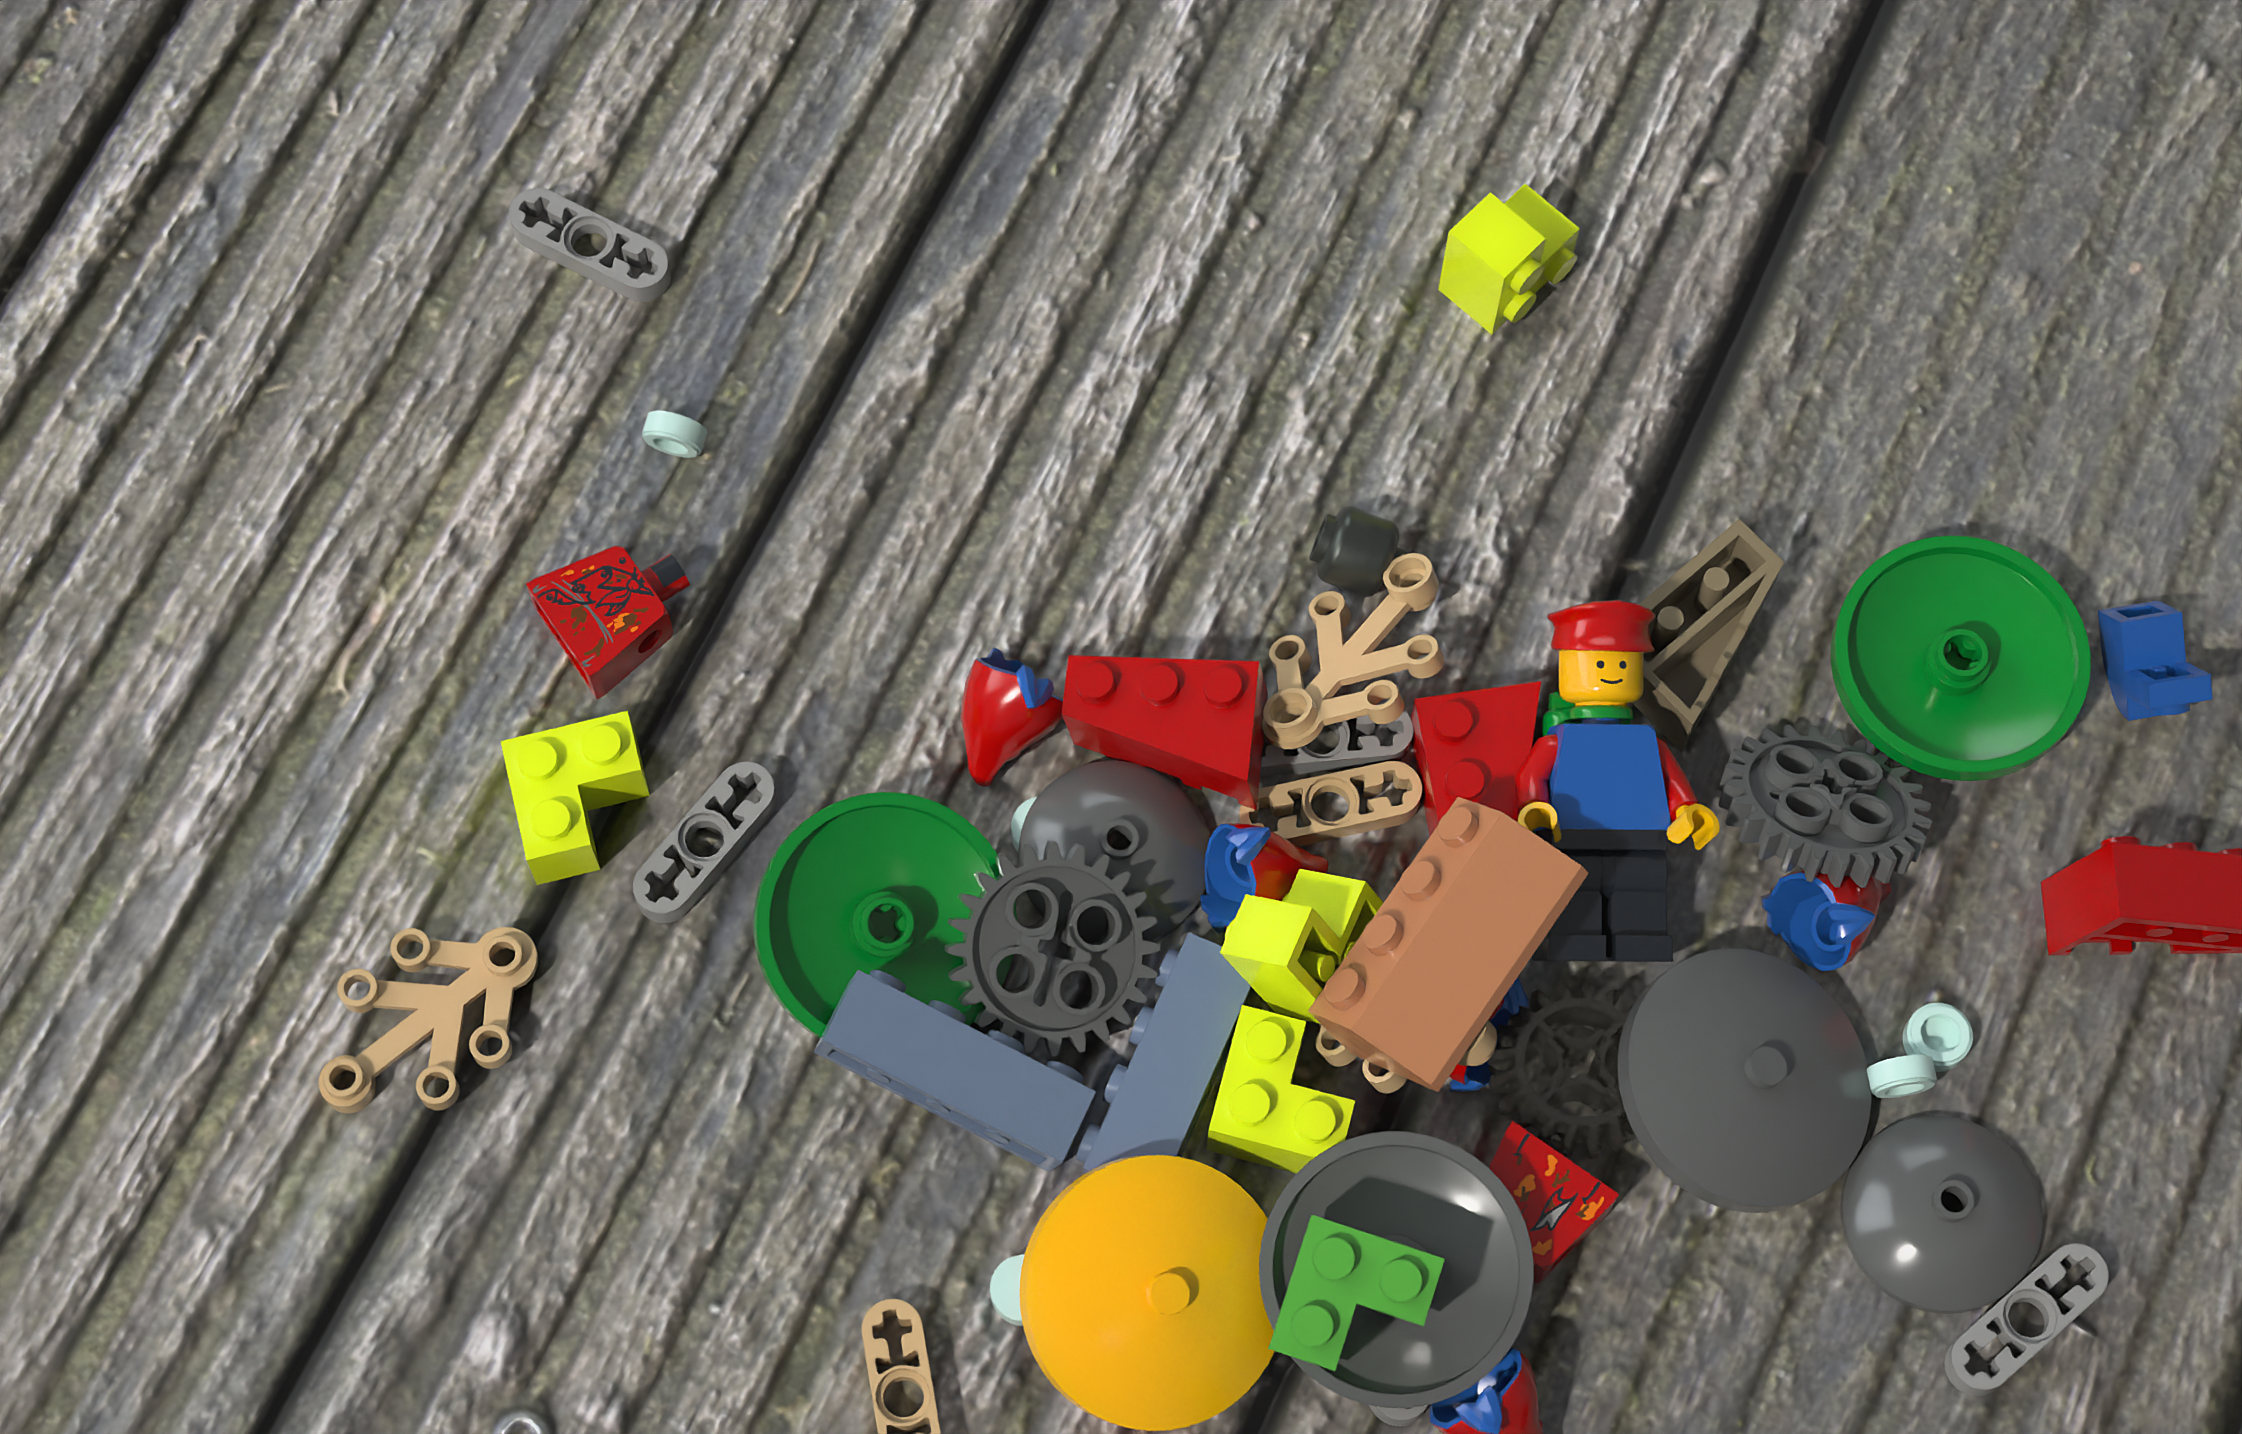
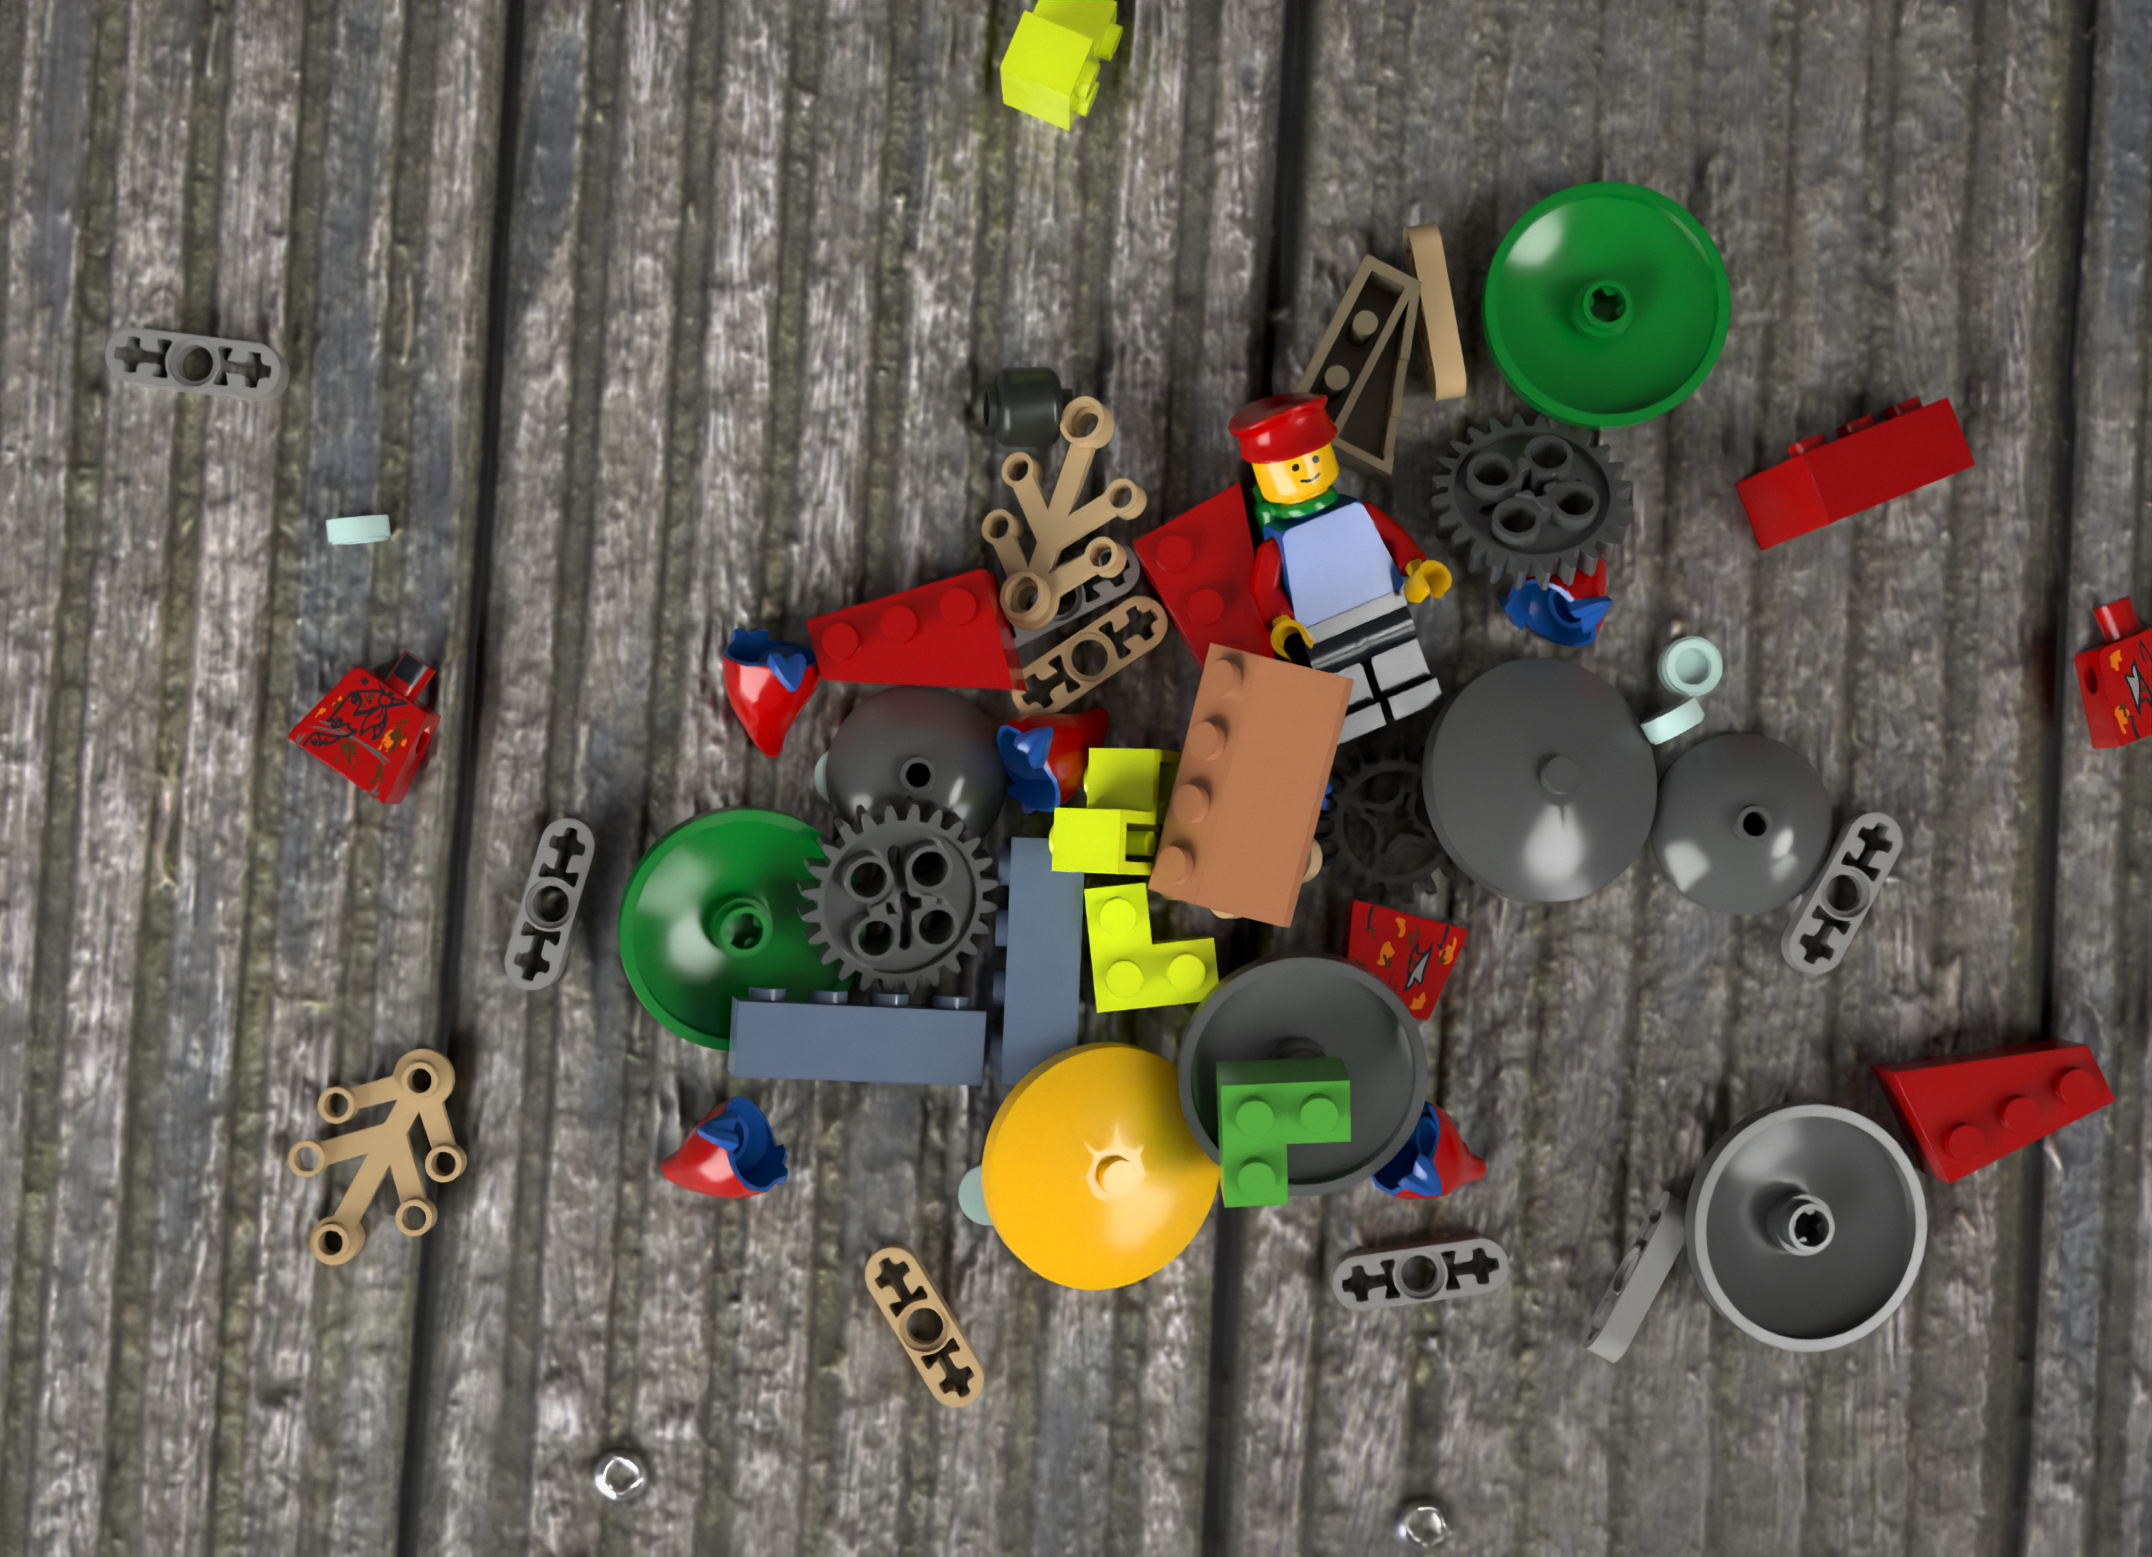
camera: 25 degrees left, 20 degrees up
neon yellow brick [501,711,650,885] -> none
blue brick [2098,600,2213,721] -> none
none -> hat [661,1097,788,1198]
none -> tan beam [1403,222,1466,402]

